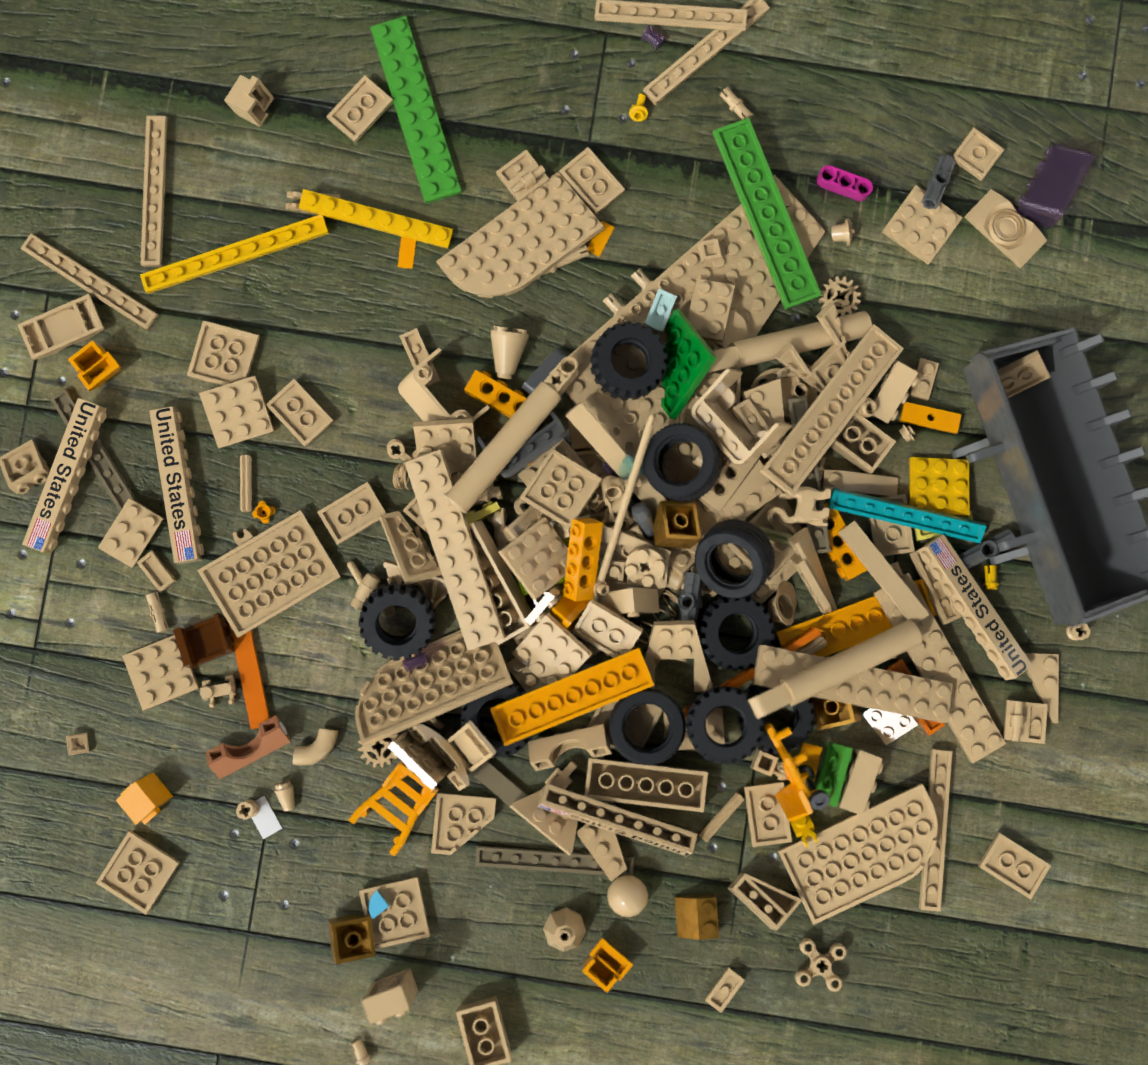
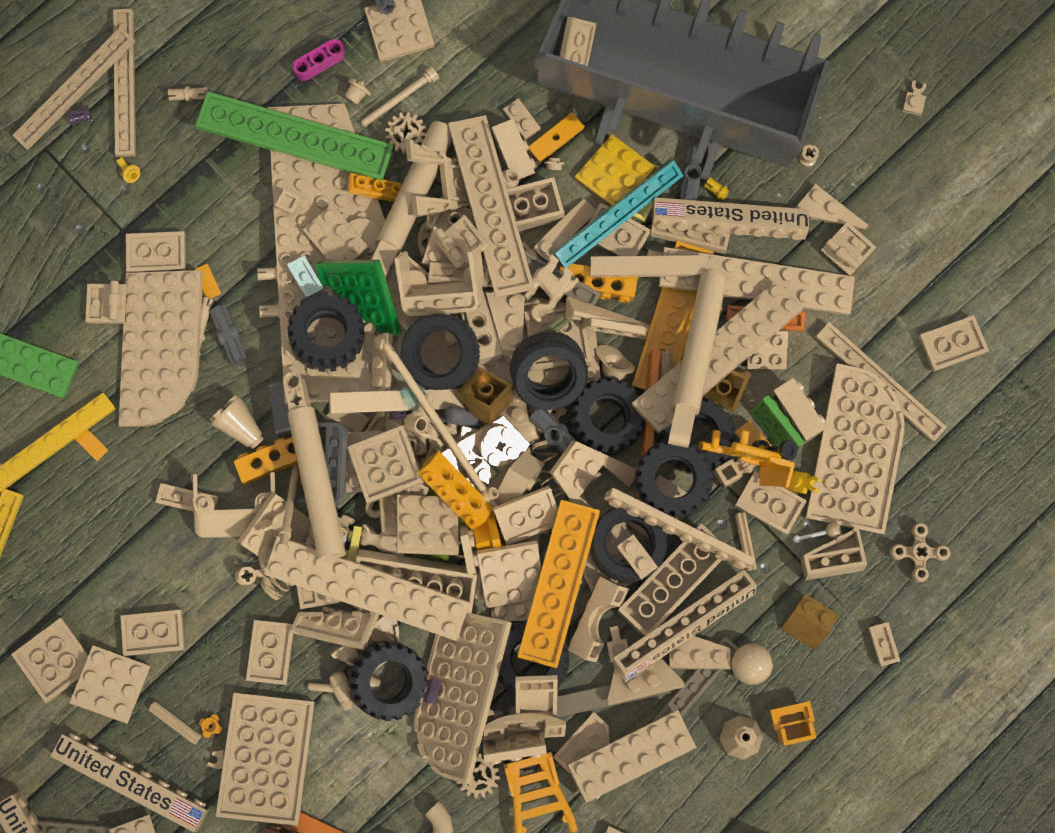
camera: 55 degrees left, 5 degrees down
none -> dark grey piece [210,305,247,365]
none -> tan bar [278,464,300,550]
none -> light orange tile [348,173,402,202]
none -> tan piece [360,66,439,127]
none -> tan plate [371,332,393,392]
none -> tan plate [435,215,489,271]
none -> tan brick [566,710,697,803]
none -> tan plate [604,488,755,569]
none -> tan plate [617,535,658,580]
none -> hinge [793,521,842,543]

